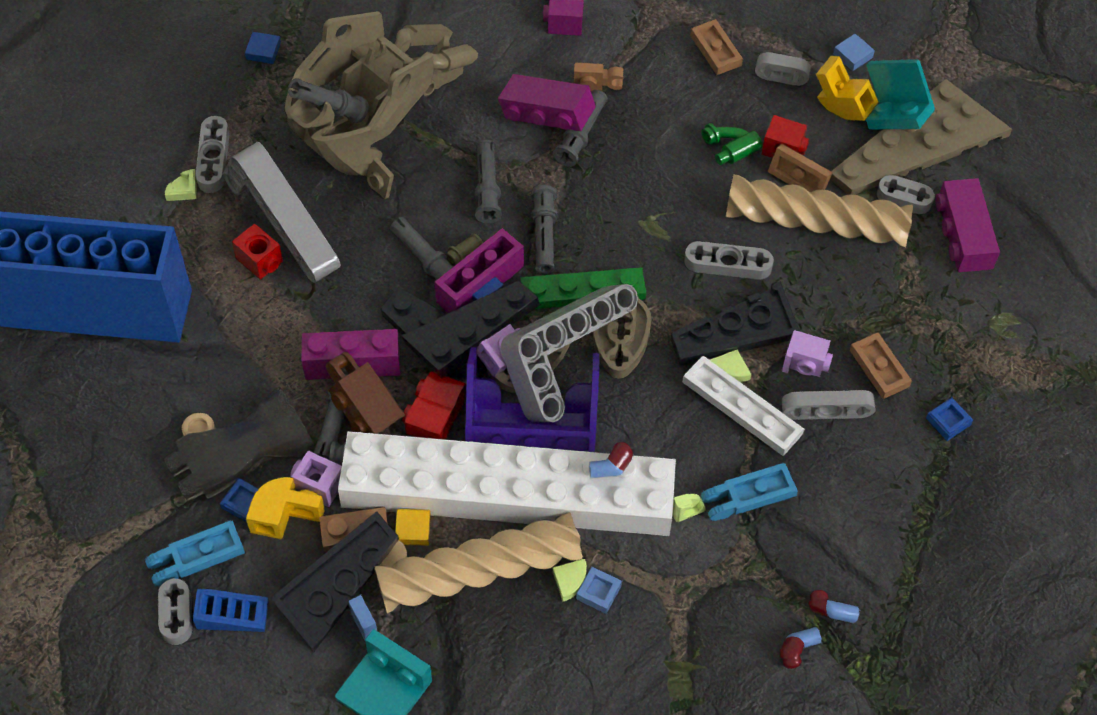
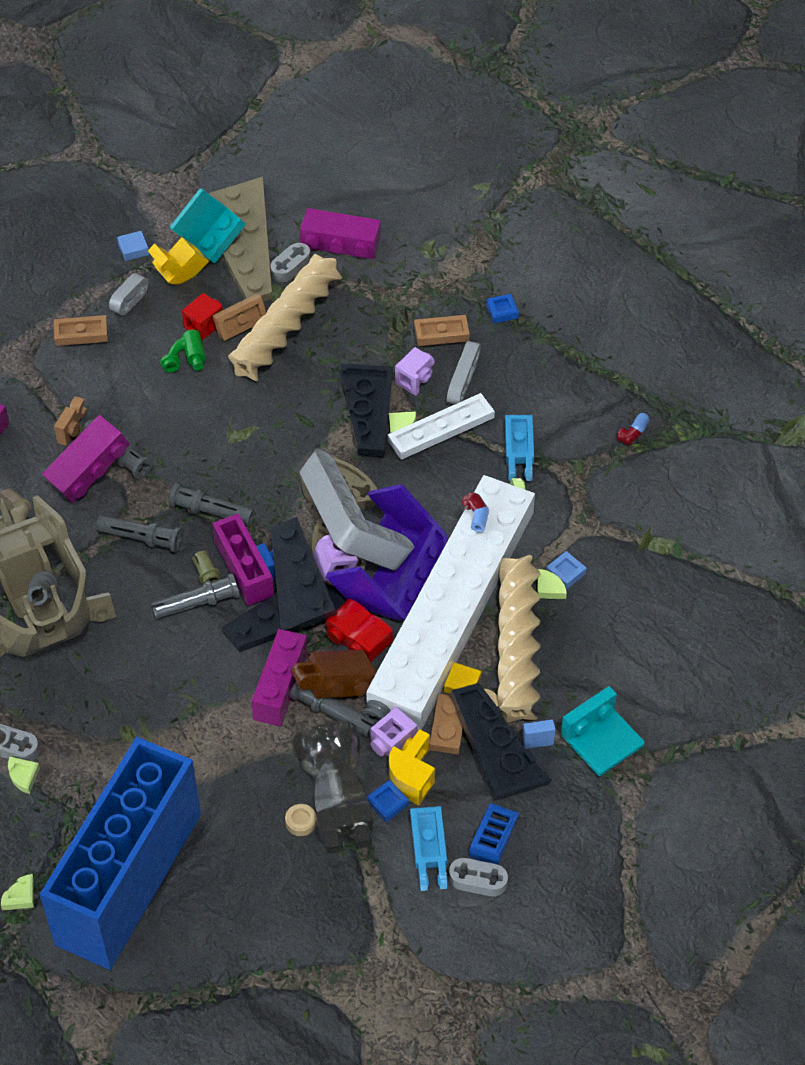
camera: 70 degrees left, 5 degrees down
light grey beam [223,142,341,283] -> none
red brick [232,223,283,280] -> none
green plate [520,267,646,309] -> none
light grey beam [684,241,774,279] -> none
dark red arm [779,627,821,669] -> none

